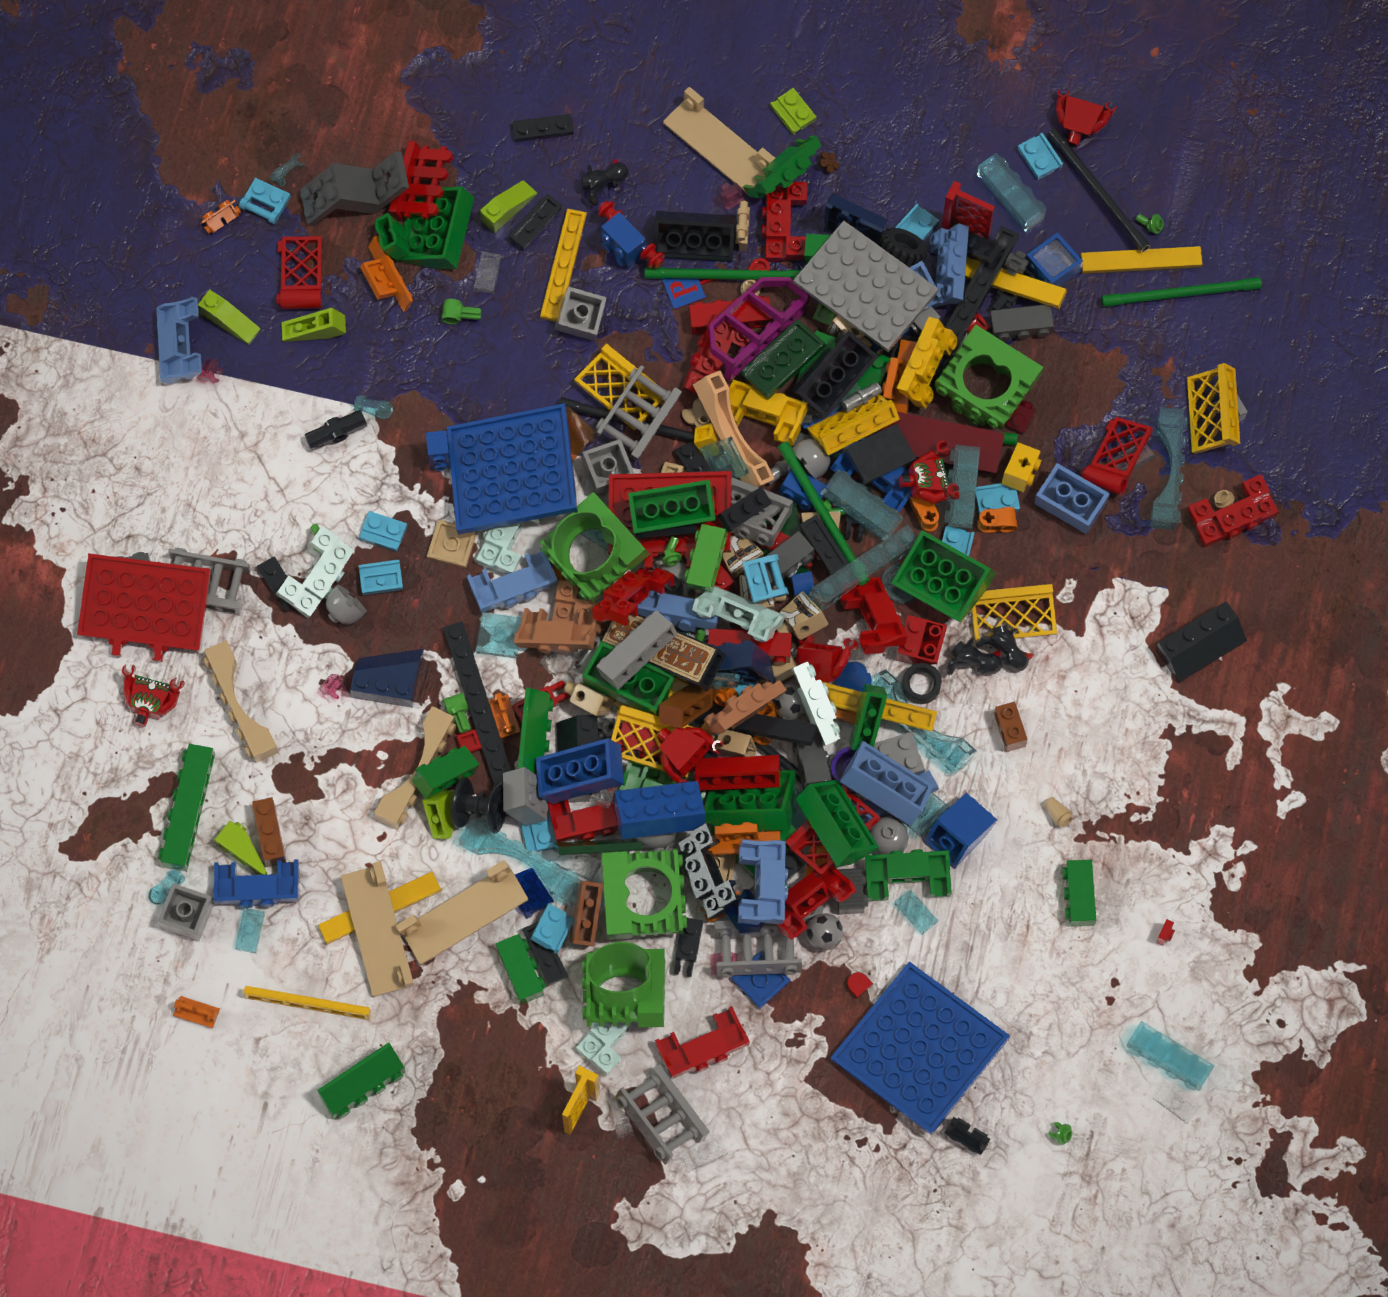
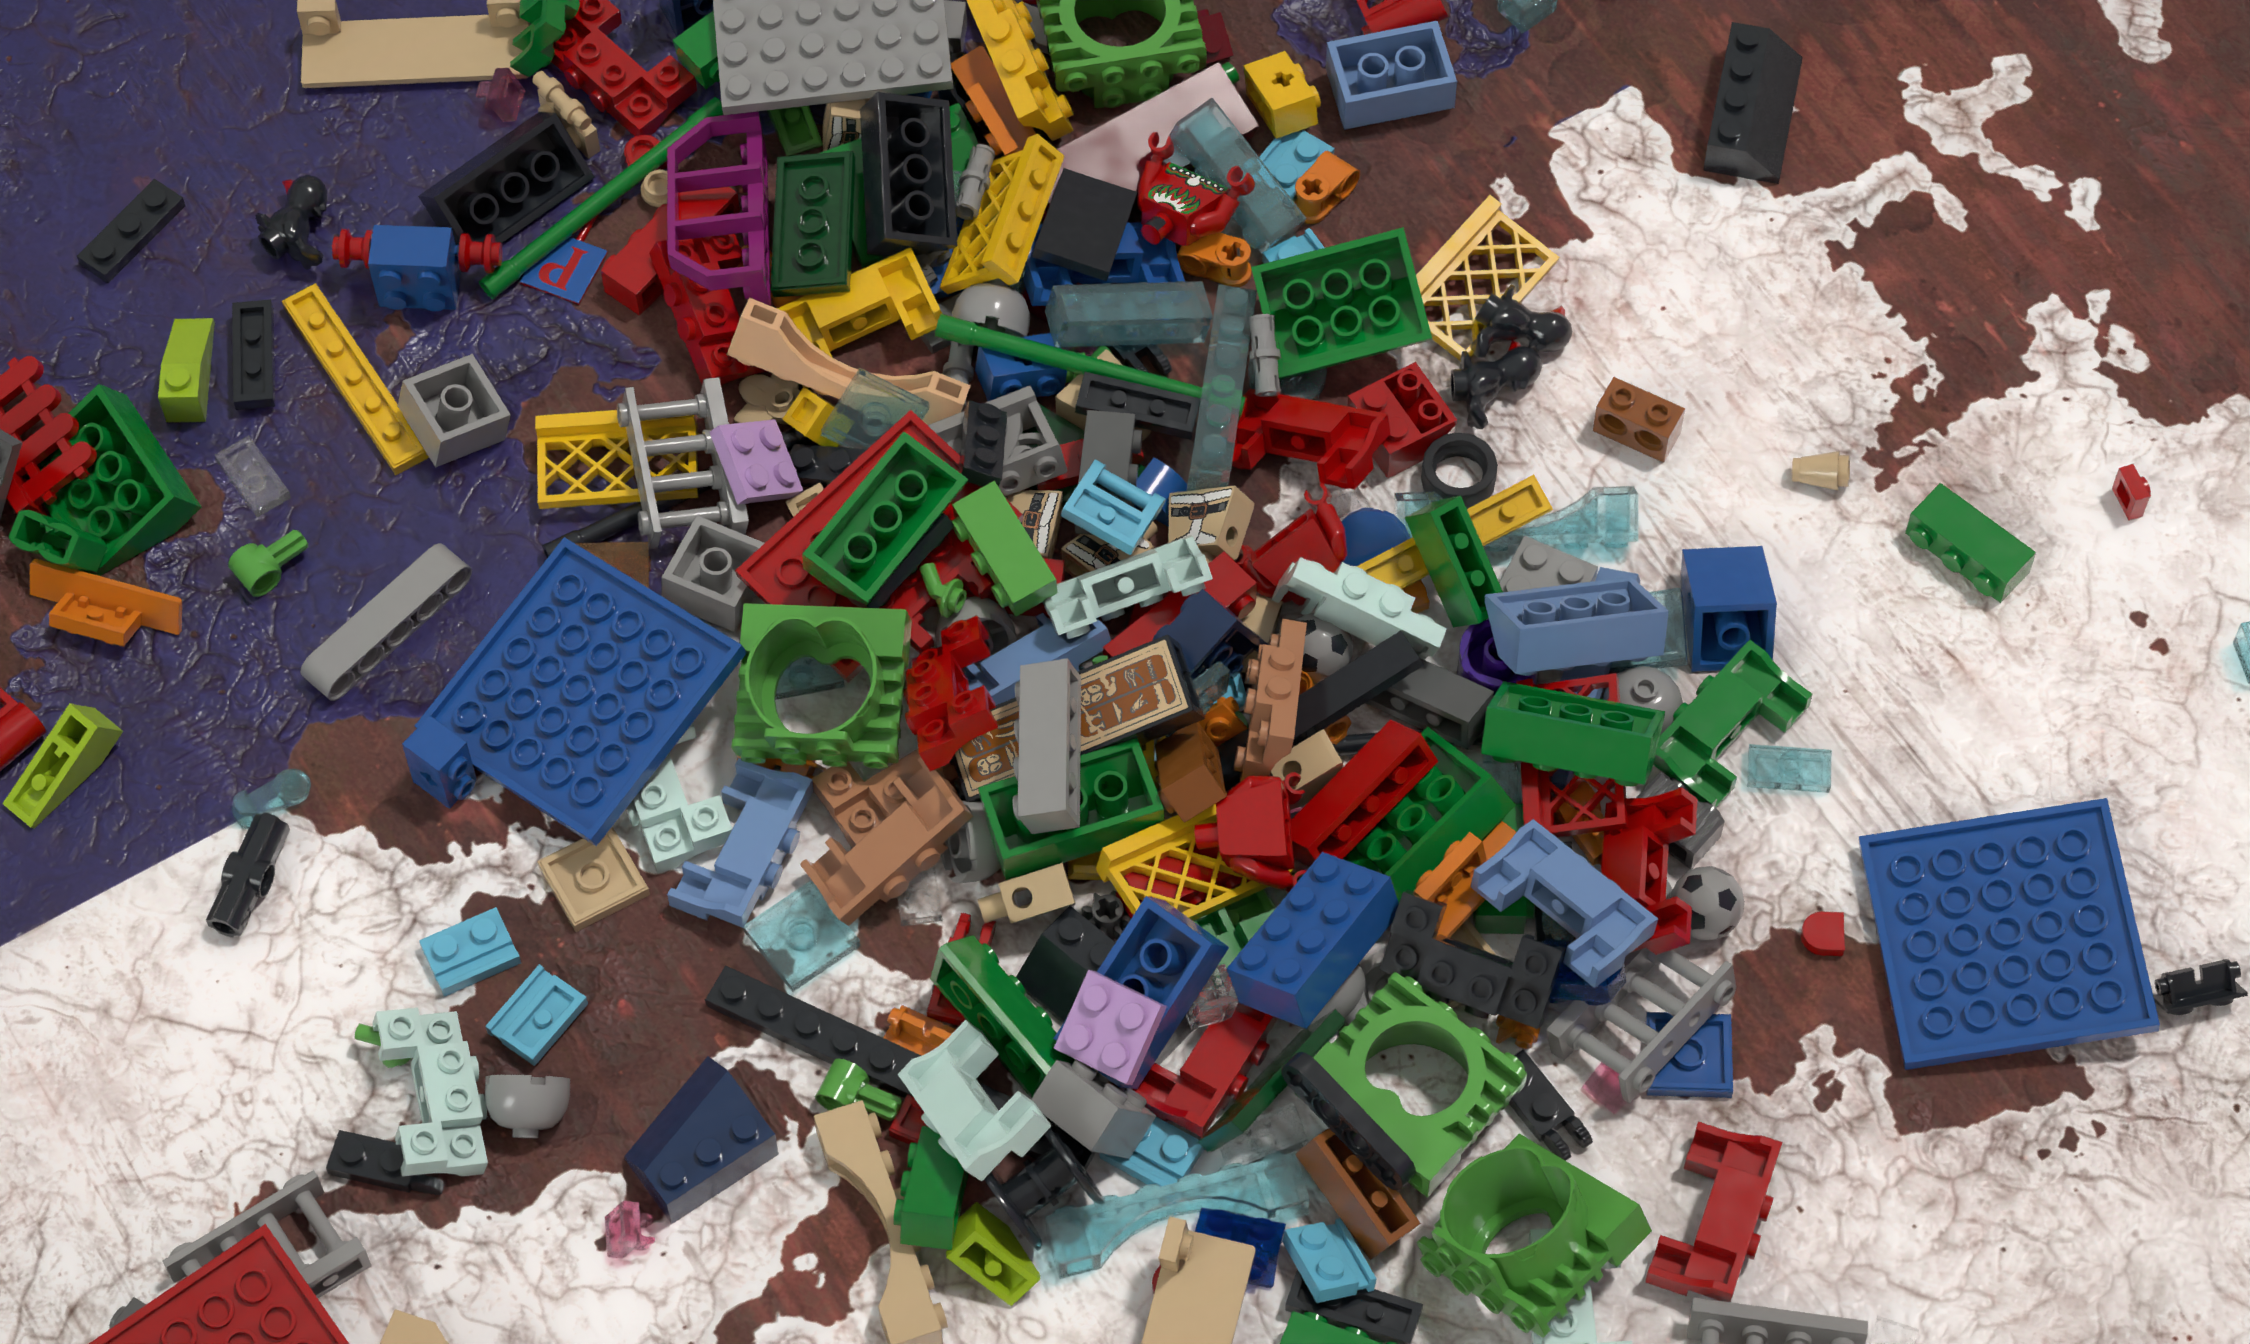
camera: 45 degrees left, 10 degrees down
none -> light grey beam [300,543,472,701]
none -> lavender plate [709,419,803,505]
none -> light aqua bracket [898,1020,1051,1181]
none -> lavender plate [1054,970,1167,1085]
none -> light grey pin [1249,314,1281,397]
none -> black beam [1281,1052,1416,1190]

